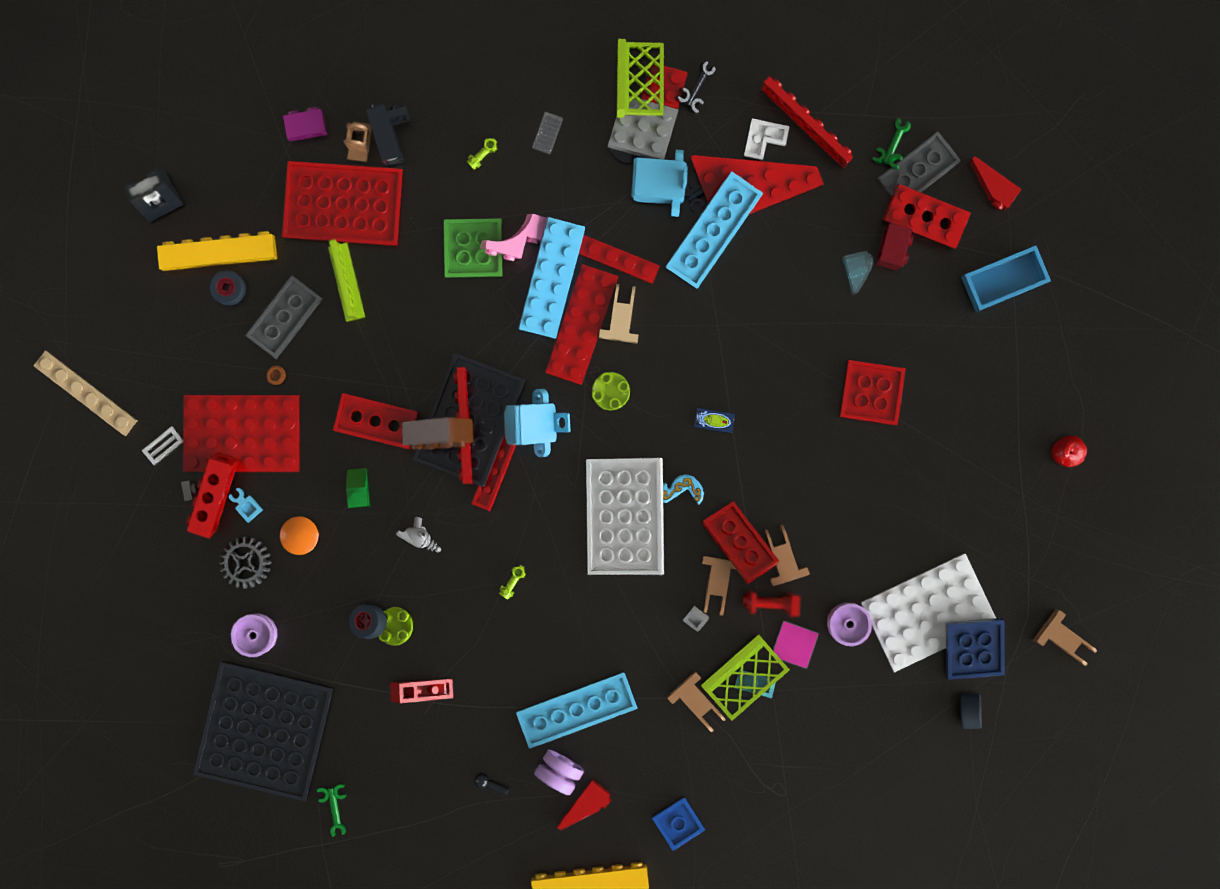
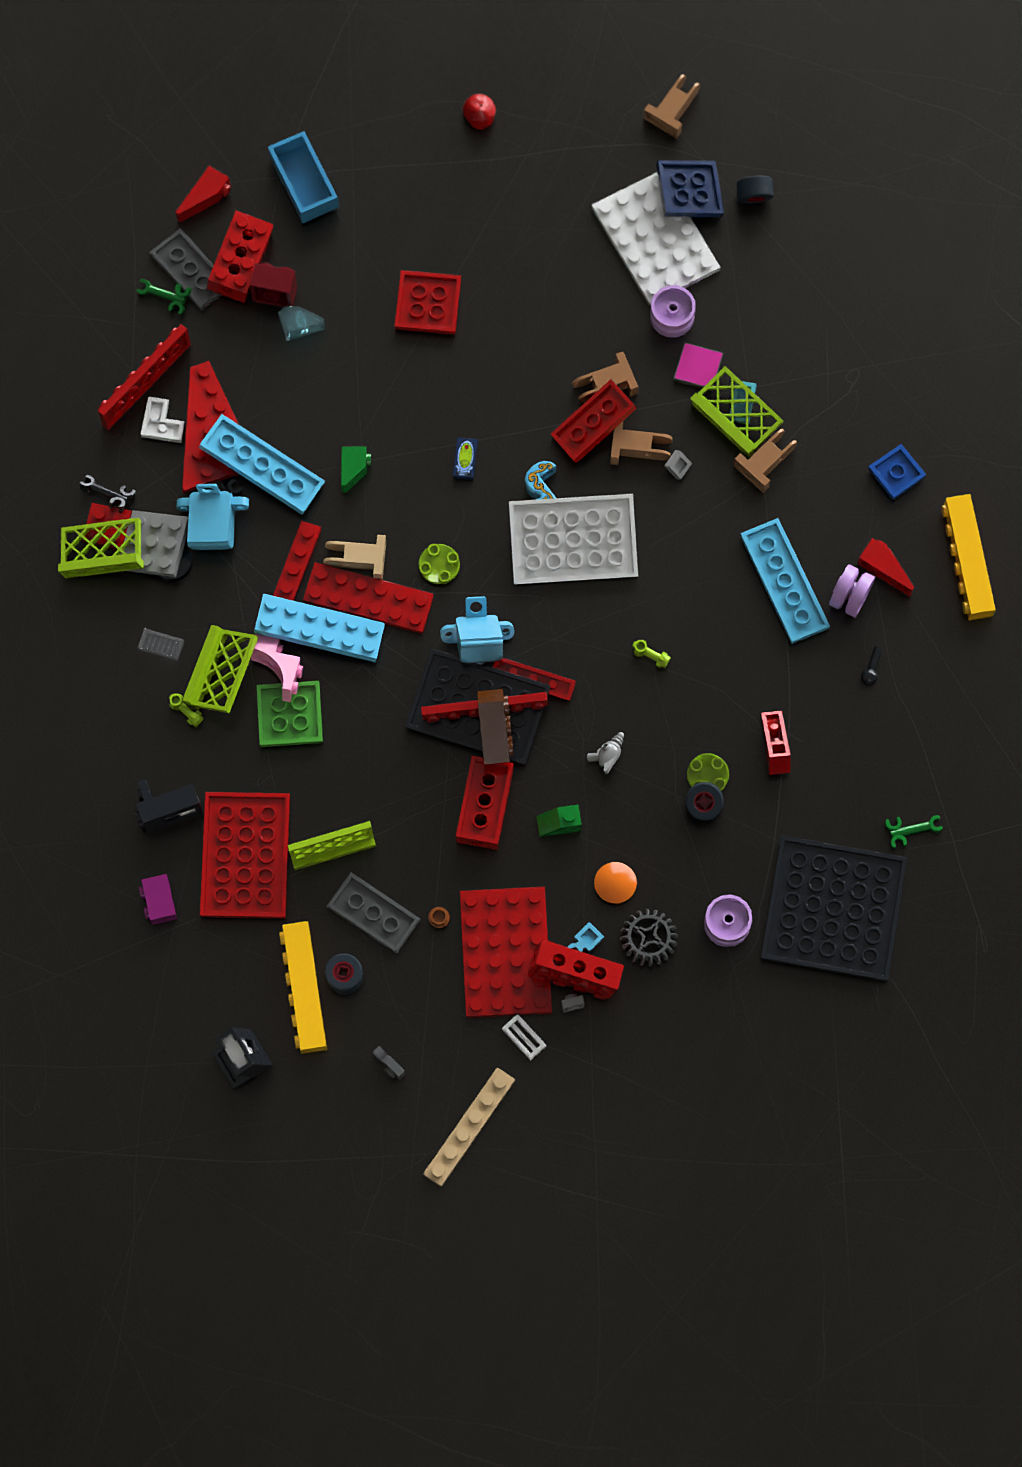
camera: 90 degrees left, 15 degrees down
medium nougat piece [344,121,372,163] -> none
red fence [743,589,800,616] -> none
none -> lime fence [182,625,258,713]
none -> green slope [341,447,371,492]
none -> dark grey plate [373,1046,405,1081]

